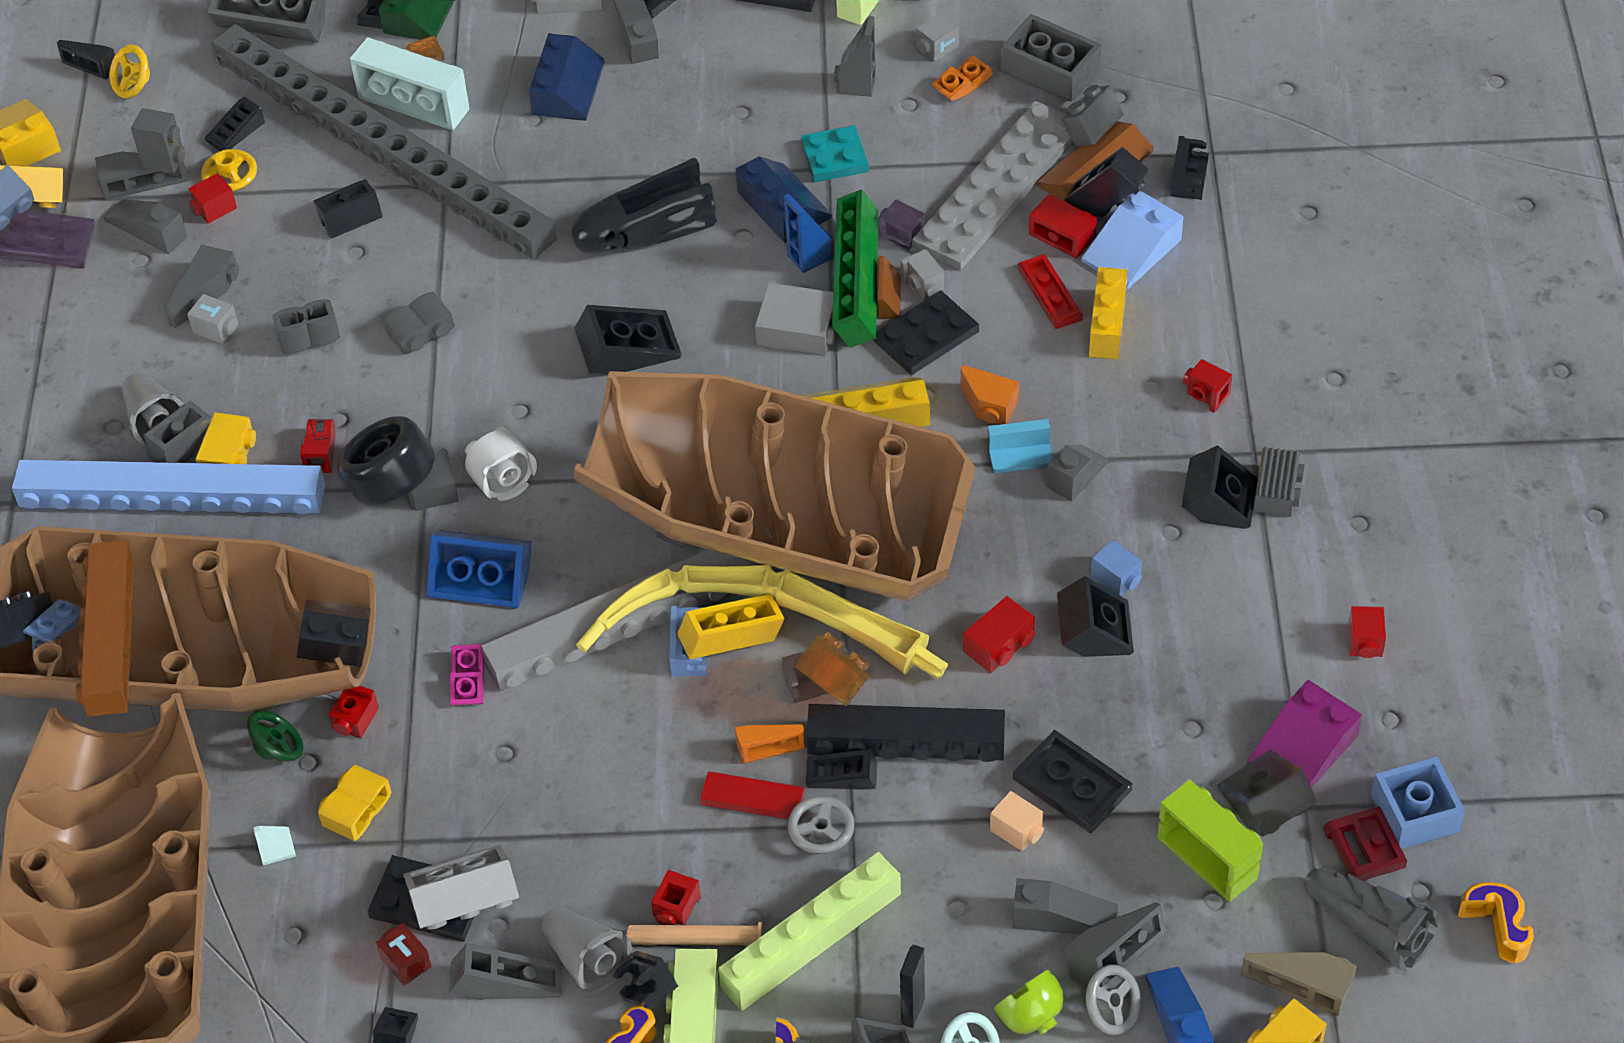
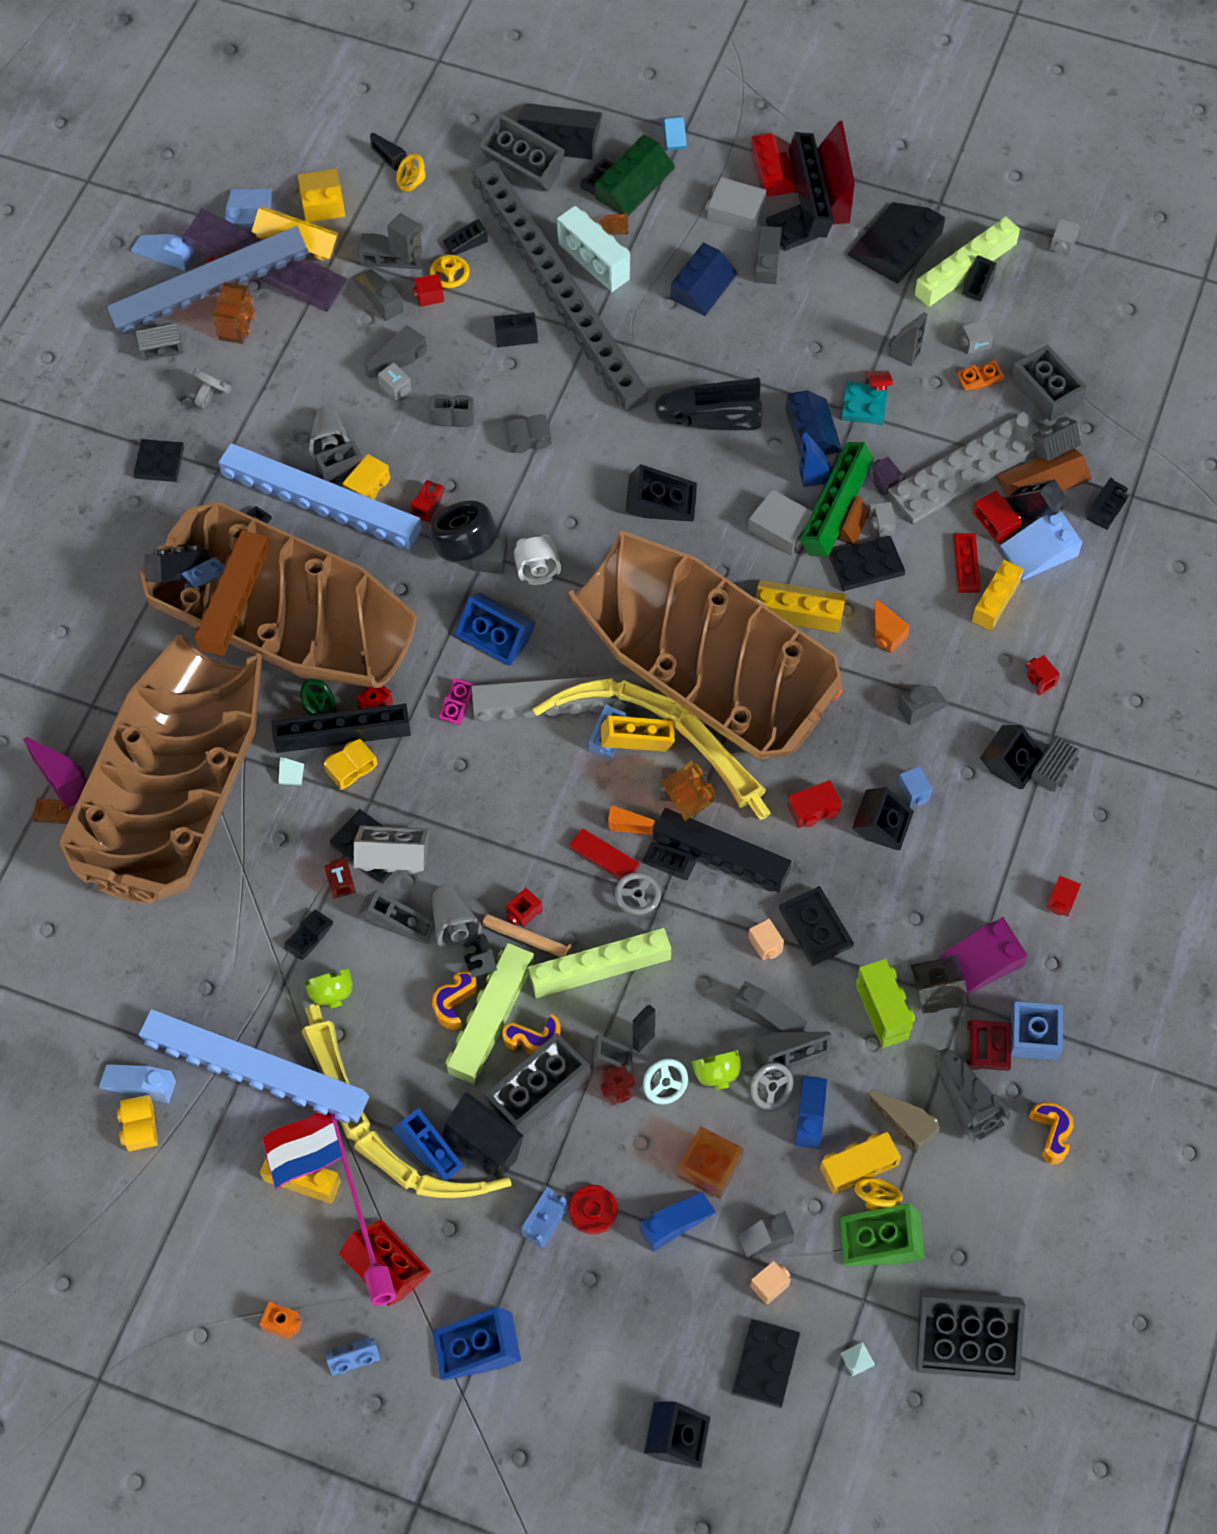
camera: 20 degrees right, 10 degrees up
black slope [297,599,371,667] -> none
medium azure panel [987,419,1053,473] -> none
none -> black brick [271,703,411,753]
none -> red slope [865,370,893,391]

